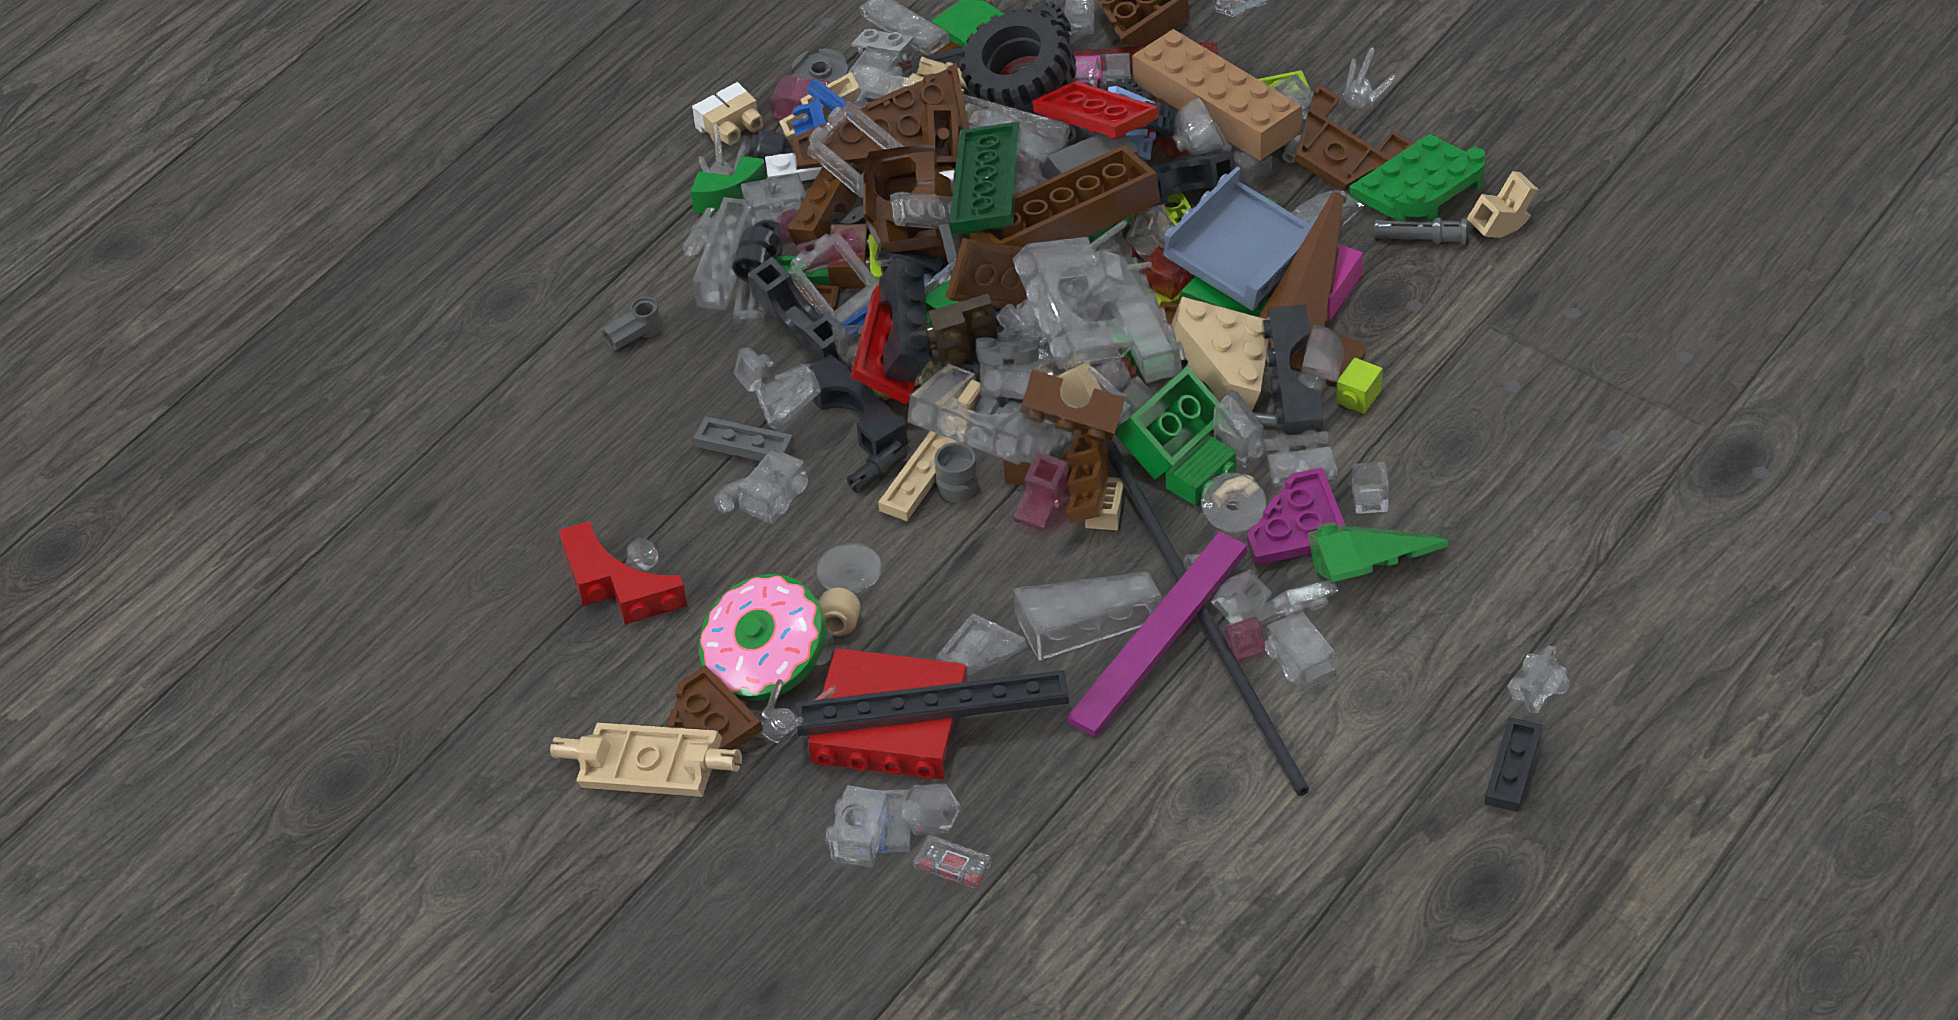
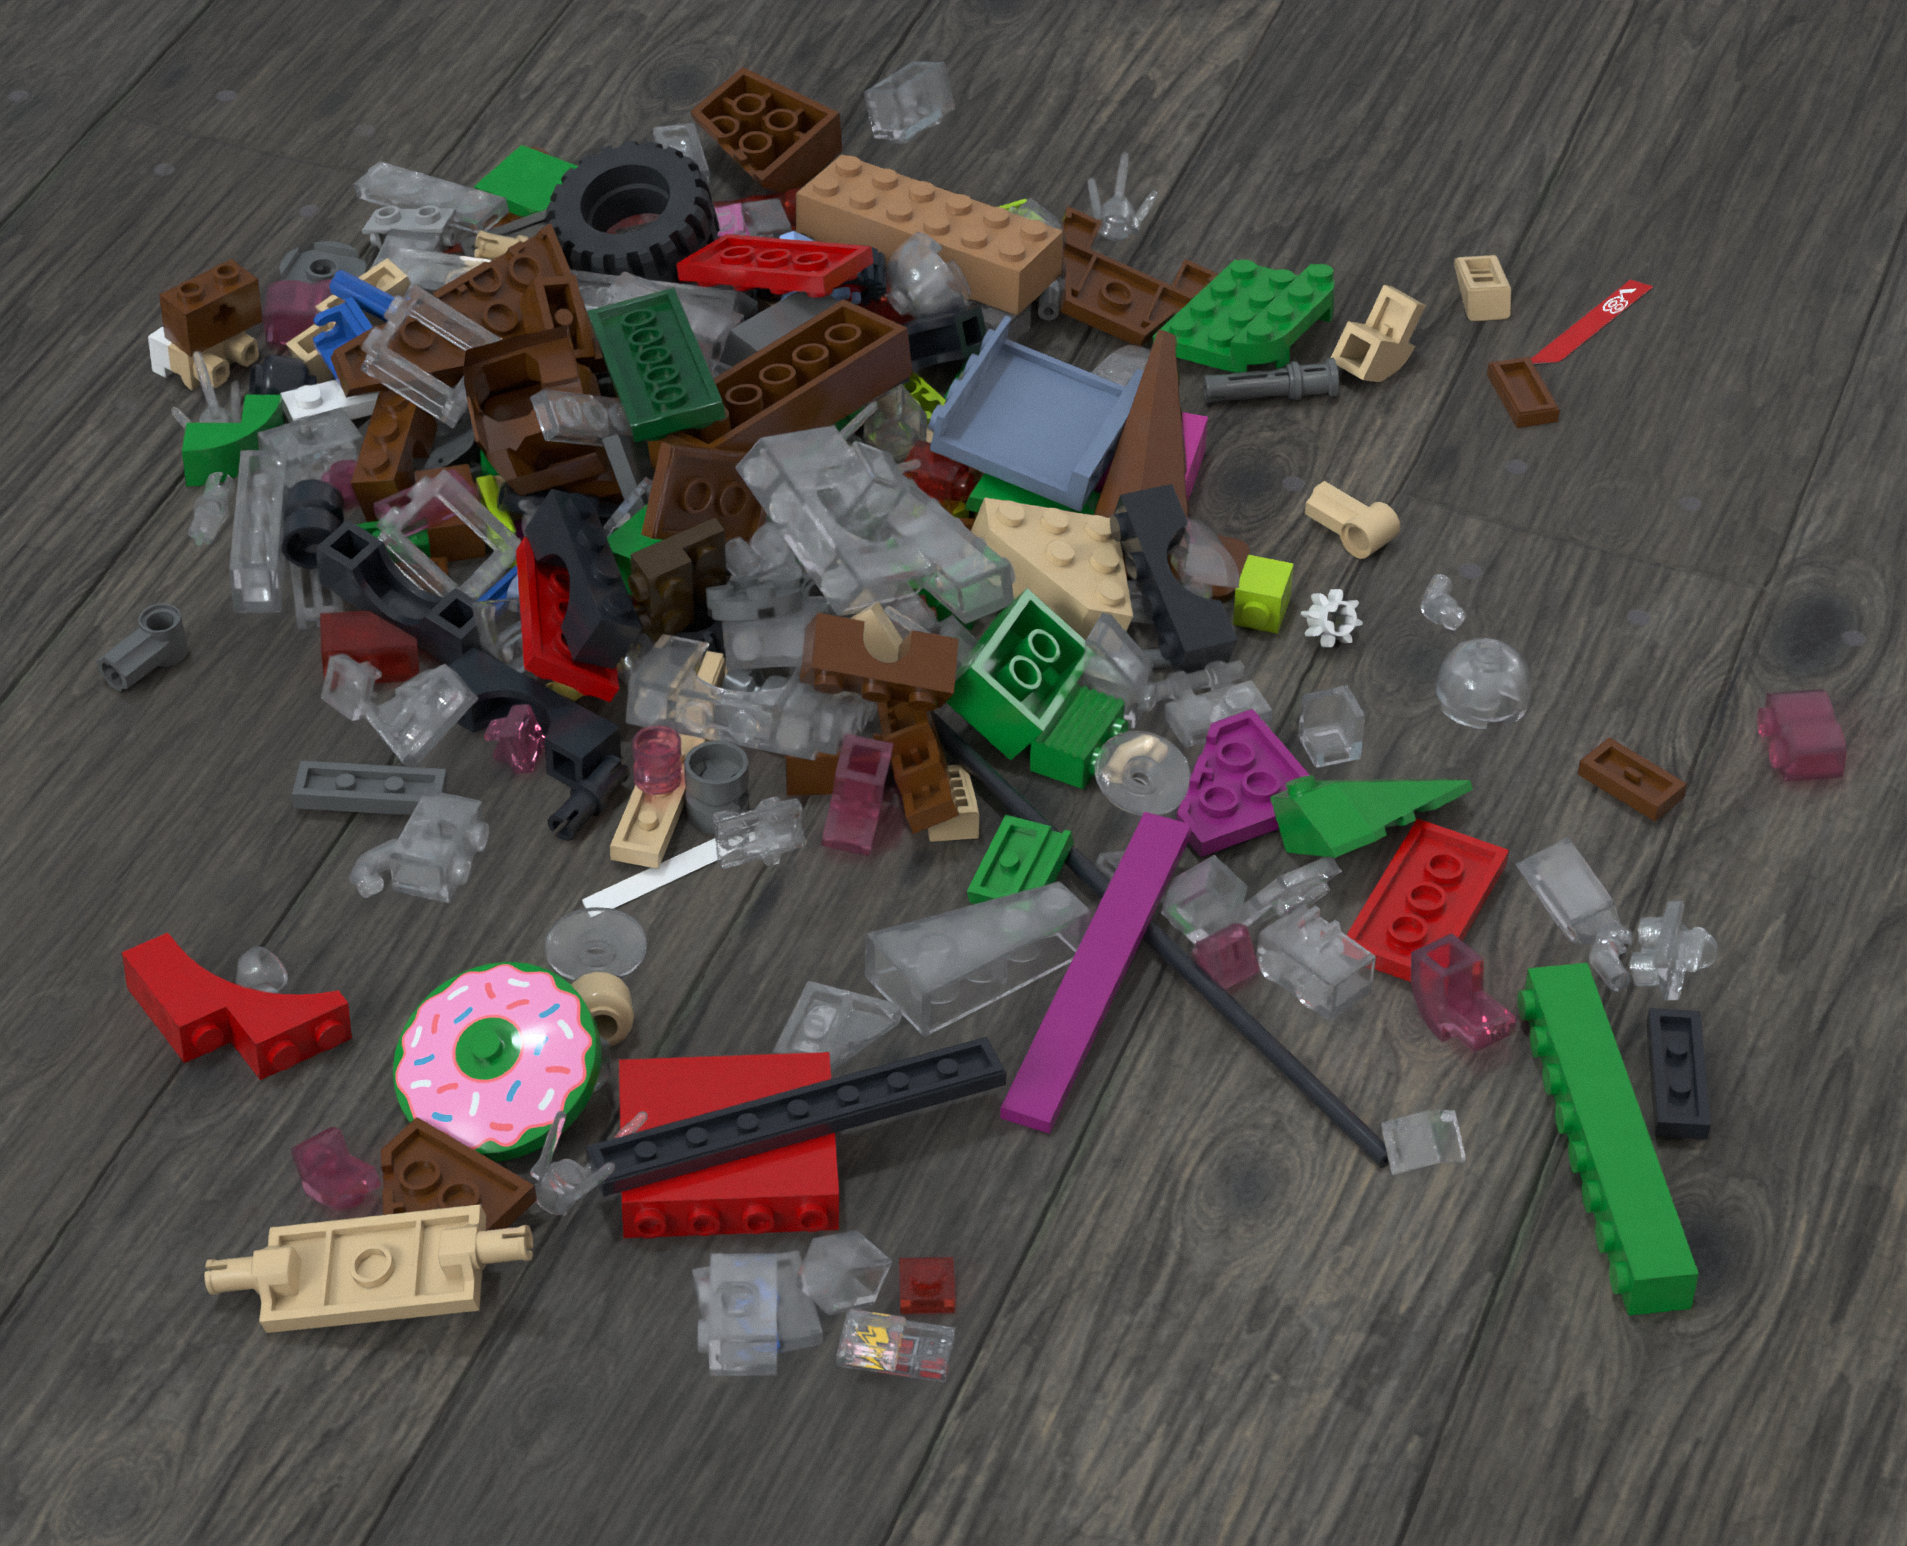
camera: 20 degrees left, 5 degrees down
none -> reddish brown brick [159,259,263,357]
none -> clear pink bracket [291,1127,381,1211]
none -> clear red slope [320,610,420,687]
none -> clear pink tile [484,704,545,774]
none -> white sticker [582,815,764,919]
none -> clear pink wheel [632,725,682,795]
none -> clear hips [713,796,806,869]
none -> clear tile [840,1309,905,1372]
none -> clear red plate [899,1257,955,1314]
none -> green plate [967,815,1074,920]
none -> white gear [1301,589,1363,647]
none -> tan piece [1305,481,1401,559]
none -> red plate [1340,818,1509,990]
none -> clear panel [1381,1110,1466,1175]
none -> clear pink brick [1411,933,1516,1052]
none -> clear arm [1421,574,1466,630]
none -> clear cylinder [1435,638,1531,729]
none -> tan slope [1455,255,1511,321]
none -> reddish brown tile [1487,357,1560,428]
none -> clear brick [1516,837,1623,945]
none -> green brick [1517,963,1699,1316]
none -> red sticker [1531,280,1653,364]
none -> reddish brown plate [1578,737,1687,821]
none -> clear arm [1589,922,1633,992]
none -> clear pink brick [1757,689,1847,781]

